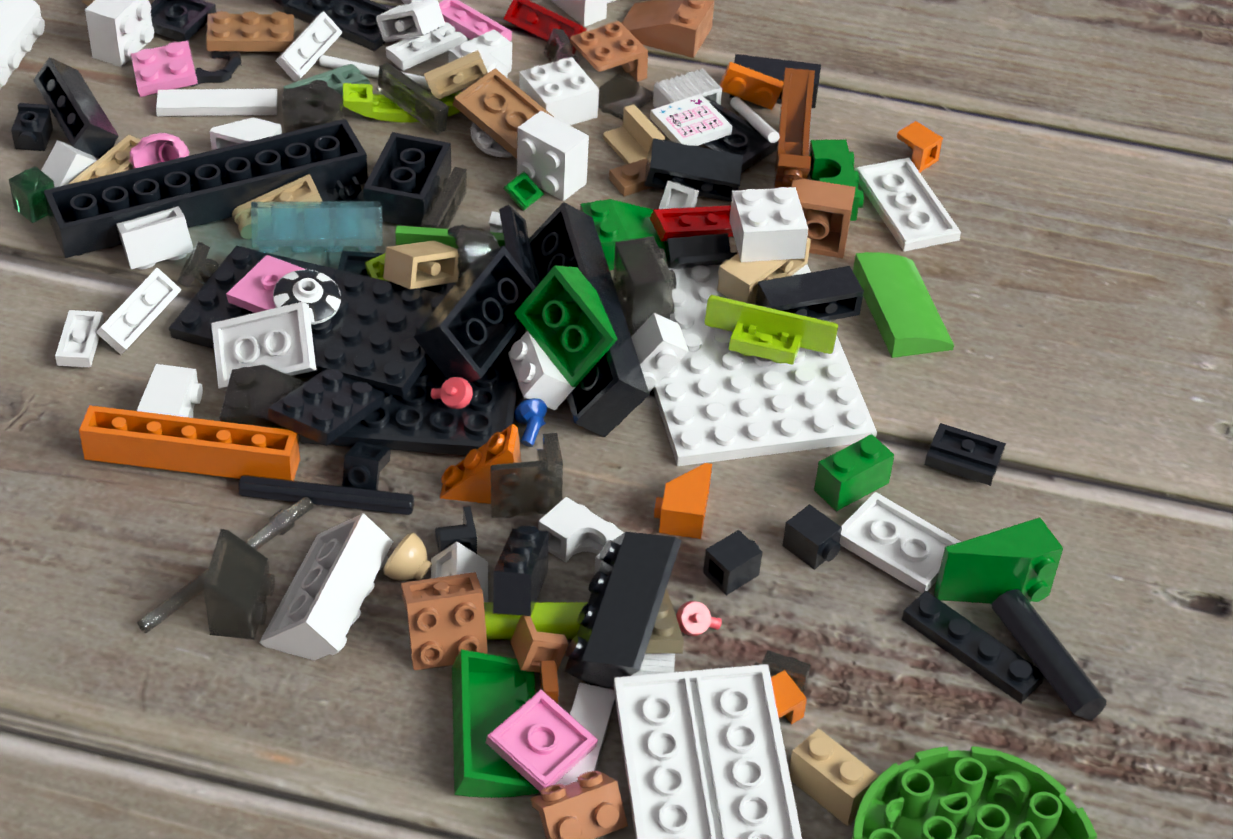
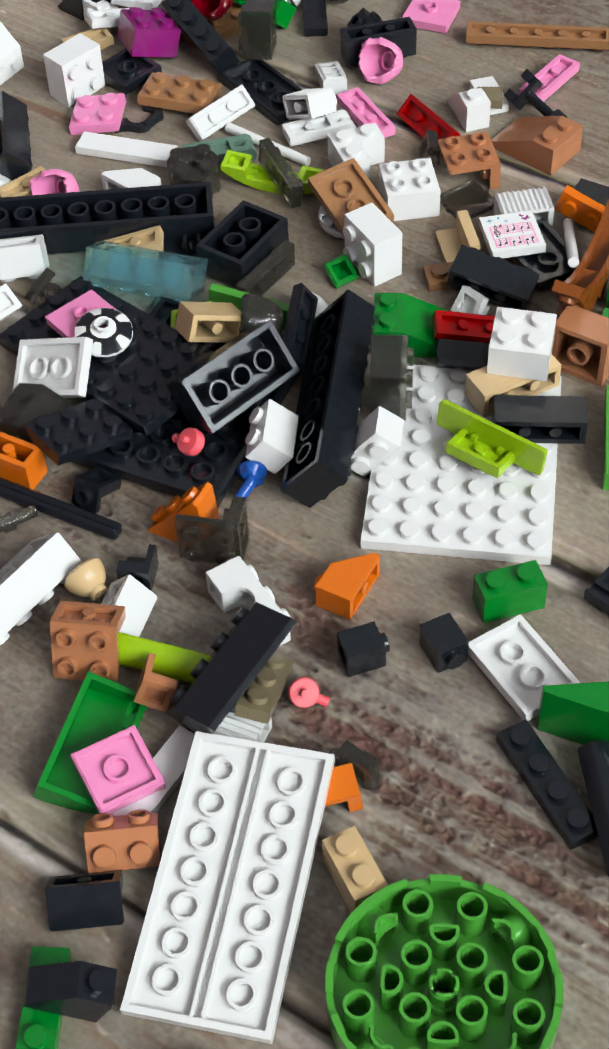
camera: 25 degrees right, 5 degrees up
tan panel [424,50,488,101] -> none
black brick [493,526,549,616] -> none
green slope [514,266,618,387] -> none
dark orange tile [540,660,559,704] -> none

